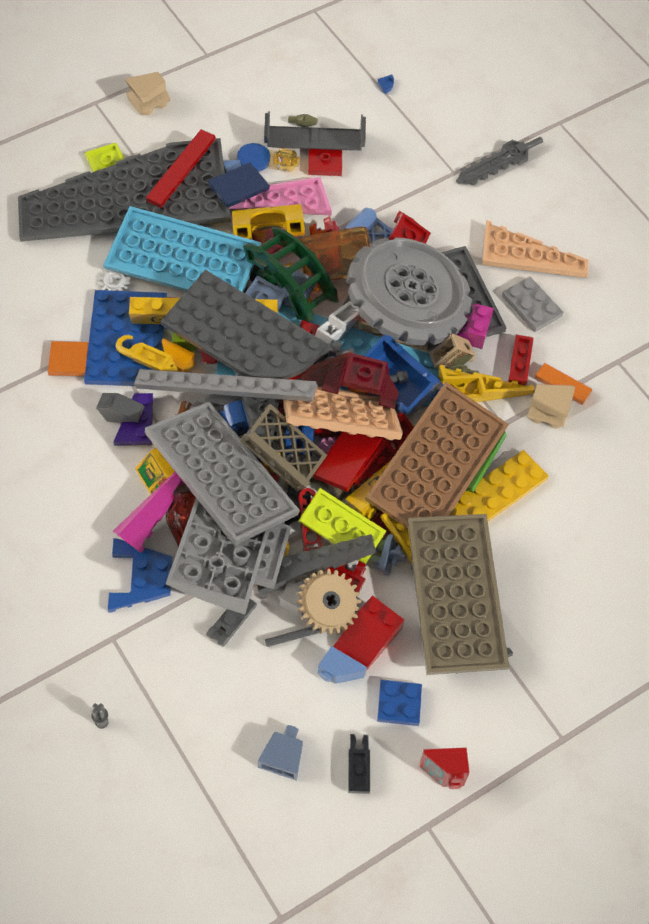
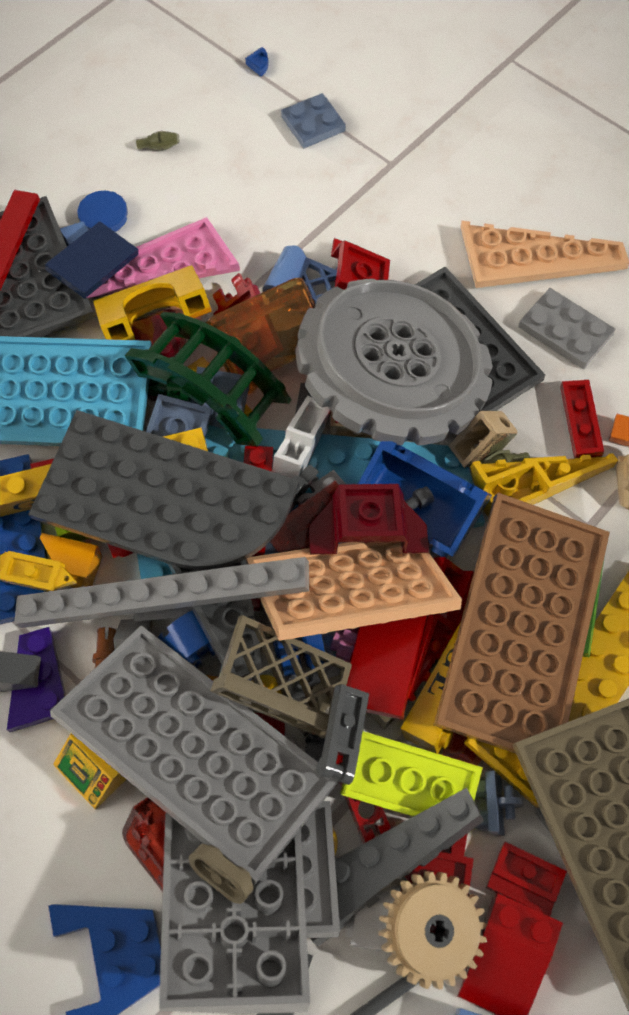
camera: 10 degrees left, 5 degrees up
dark pink wedge [113,471,184,553] -> none
dark grey piece [264,111,366,151] -> none
clear yellow head [273,148,300,172] -> none
red plate [308,149,342,176] -> none
dark grey bar [456,137,543,186] -> none
dark pink slope [457,304,494,349] -> none
none -> dark tan plate [189,844,253,904]
none -> sand blue plate [281,93,346,149]
none -> dark grey plate [316,684,369,785]
none -> red plate [485,842,567,916]

